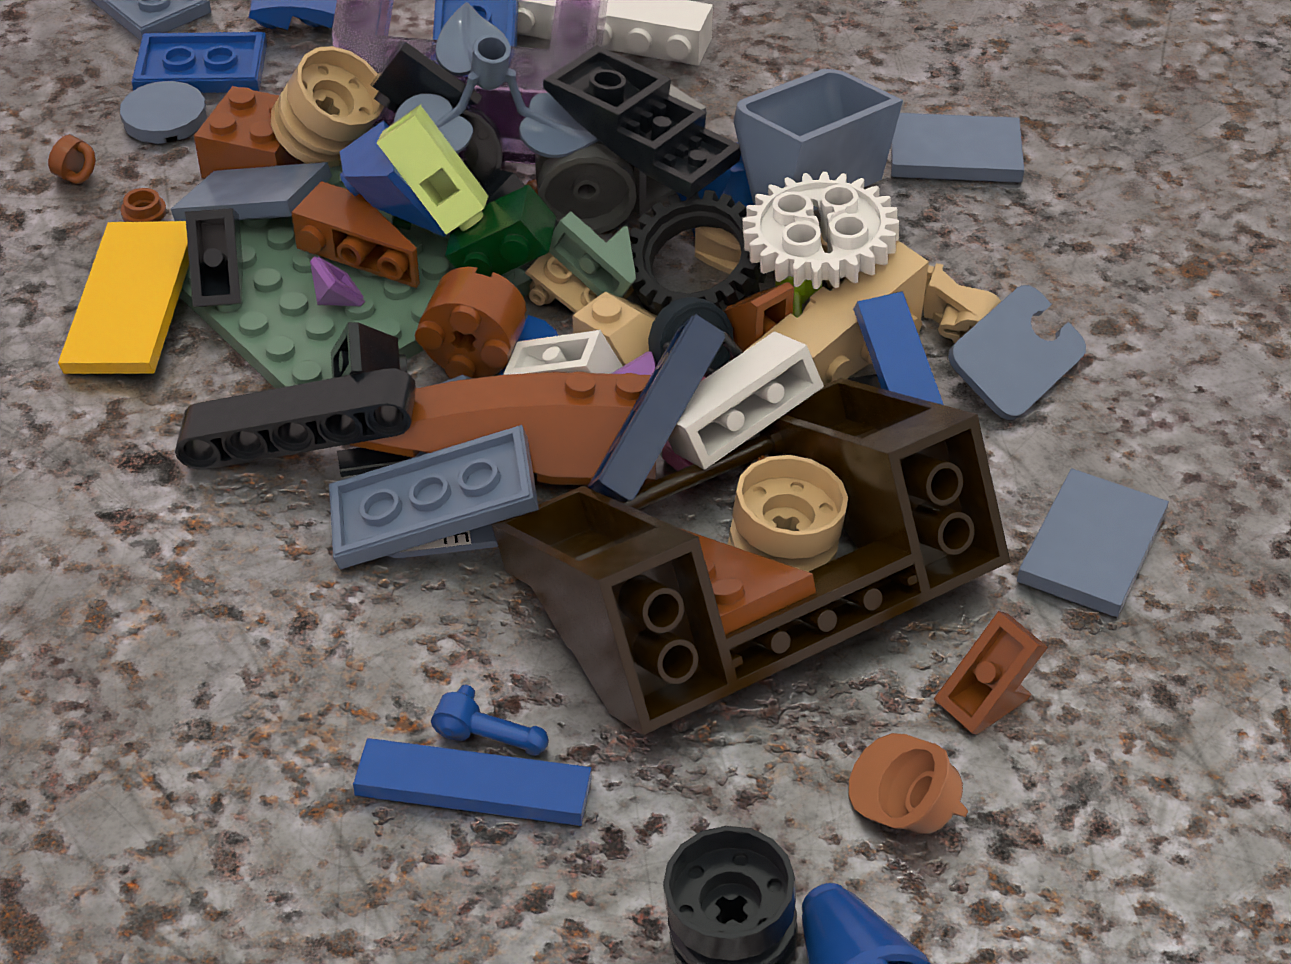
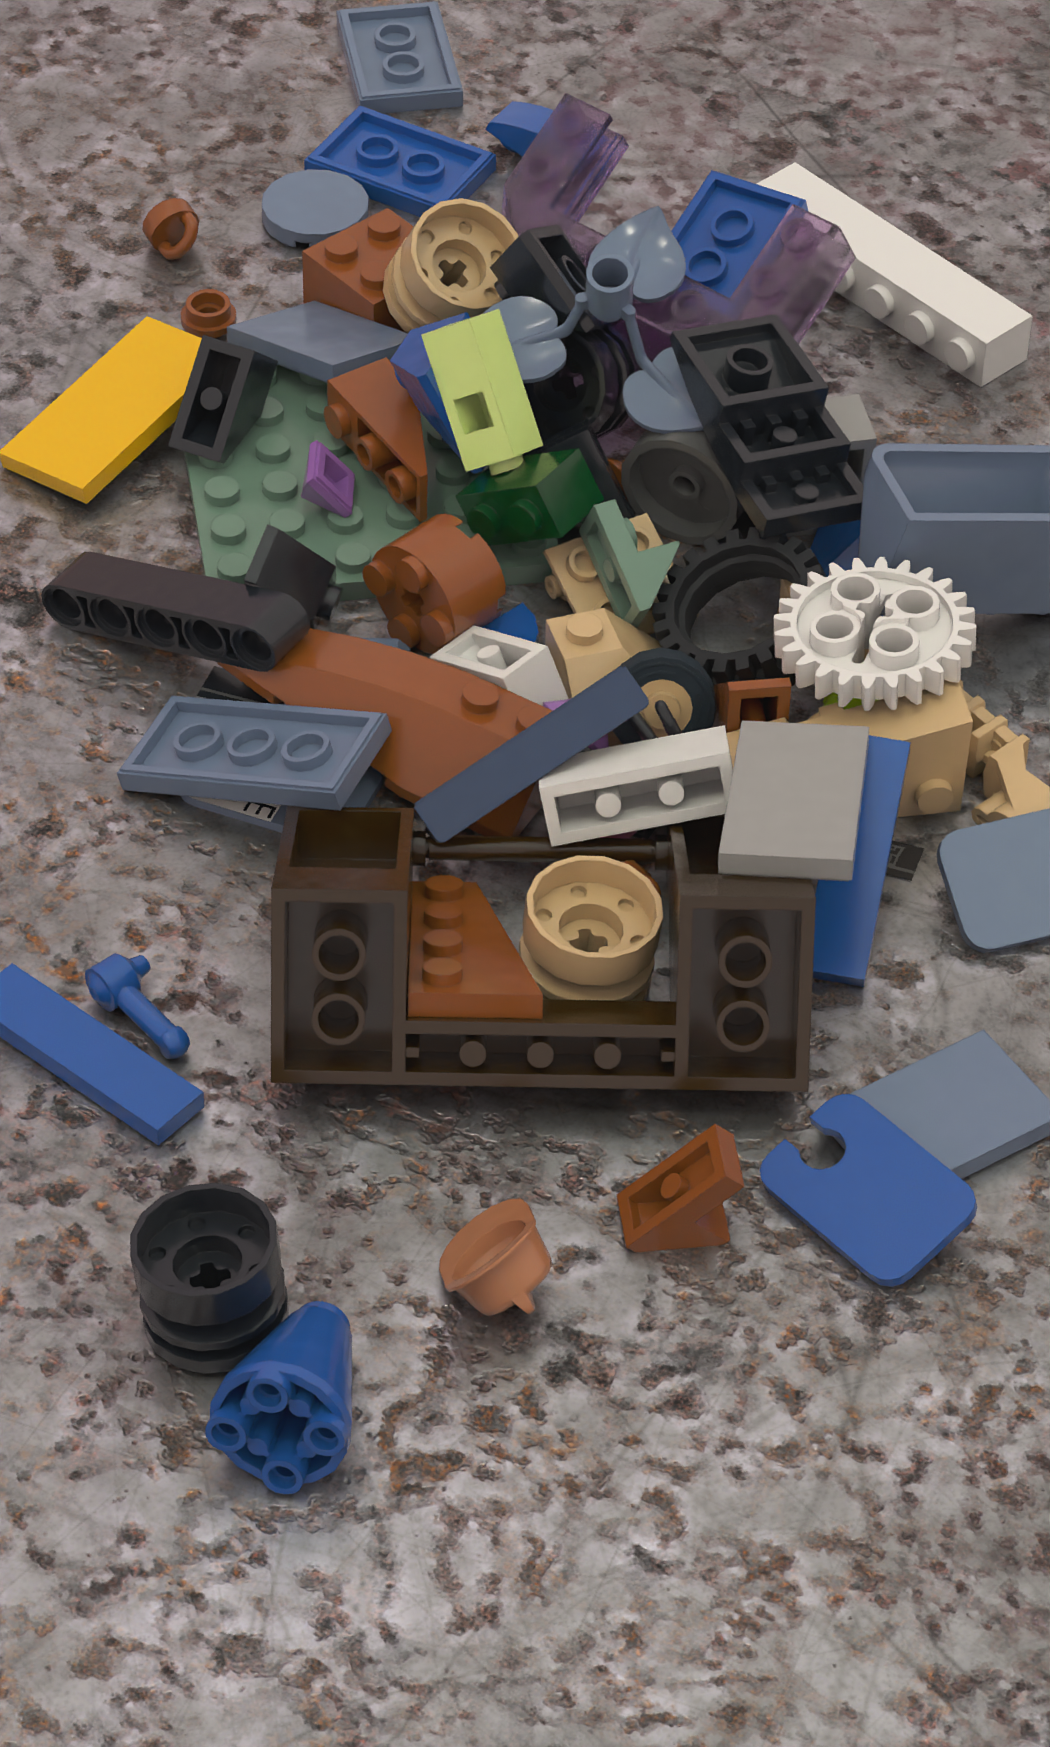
camera: 30 degrees right, 0 degrees up
none -> light grey tile [718,720,869,881]
none -> blue piece [760,1094,977,1287]

